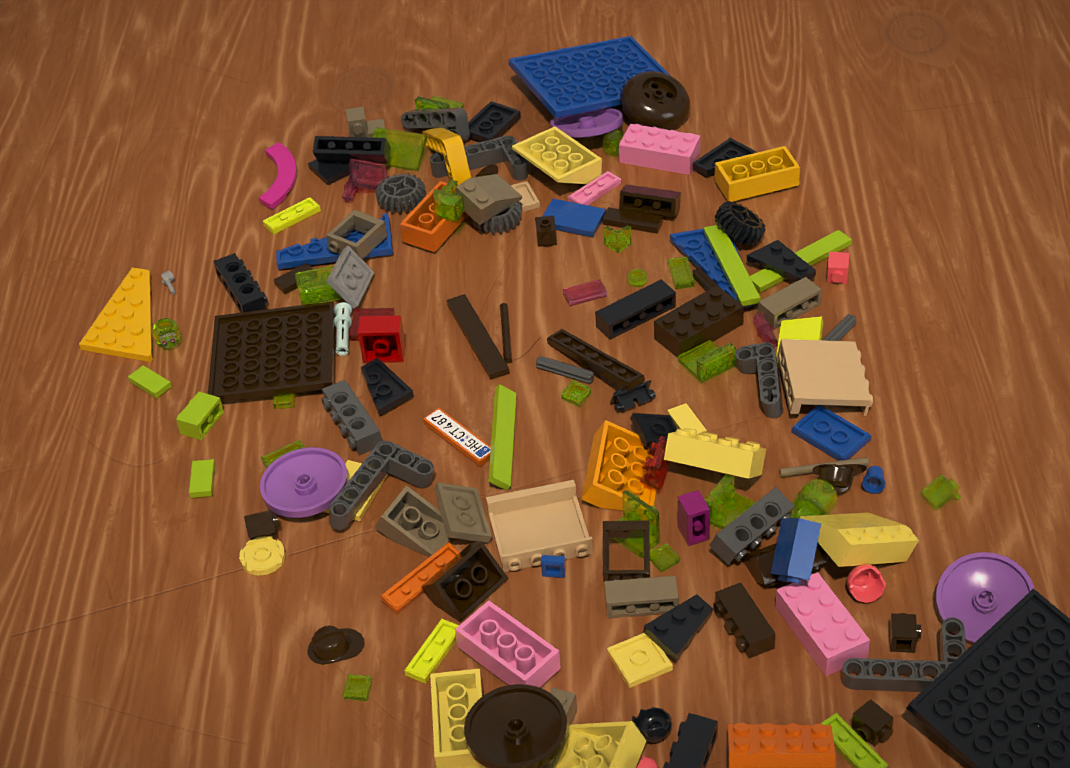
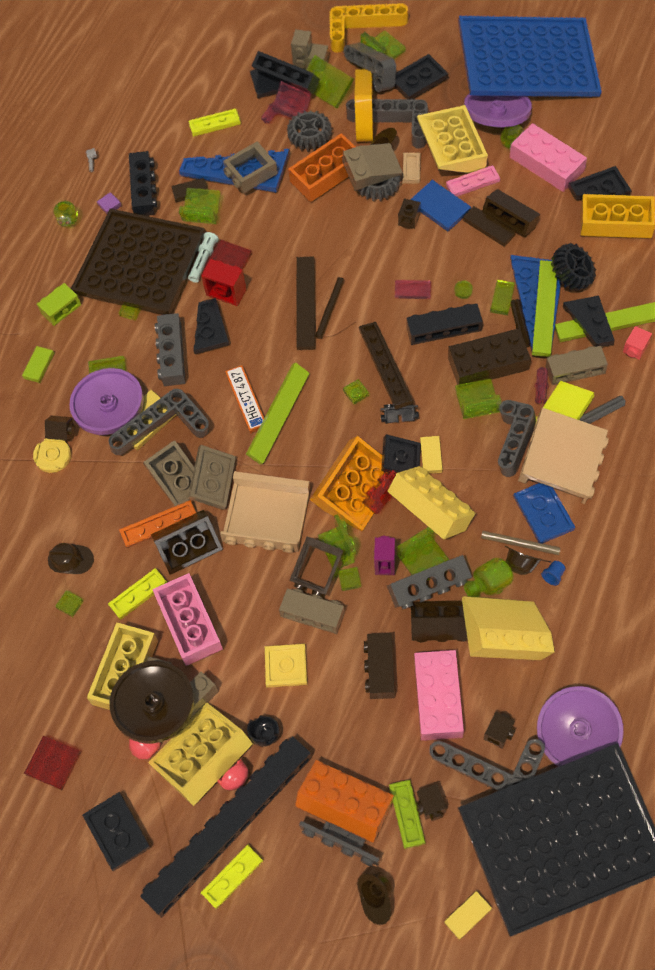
camera: 25 degrees right, 20 degrees up
yellow wing [79,268,153,362] -> none
lime tile [128,365,172,399] -> none
dark pink tile [259,142,297,210] -> none
light grey tile [326,246,374,309] -> none
clear neon green brick [433,179,464,222] -> none
dark grey axle [536,356,594,383] -> none
blue tile [541,555,566,578] -> none
clear neon green panel [604,225,632,253] -> none
dark brown brick [620,71,691,130] -> none
black wing [643,594,713,662] -> none
blue brick [770,518,821,584] -> none
coral hair [847,564,886,603] -> none
clear neon green bracket [921,474,961,510] -> none
none -> medium lavender tile [97,192,121,214]
none -> yellow beam [330,4,408,53]

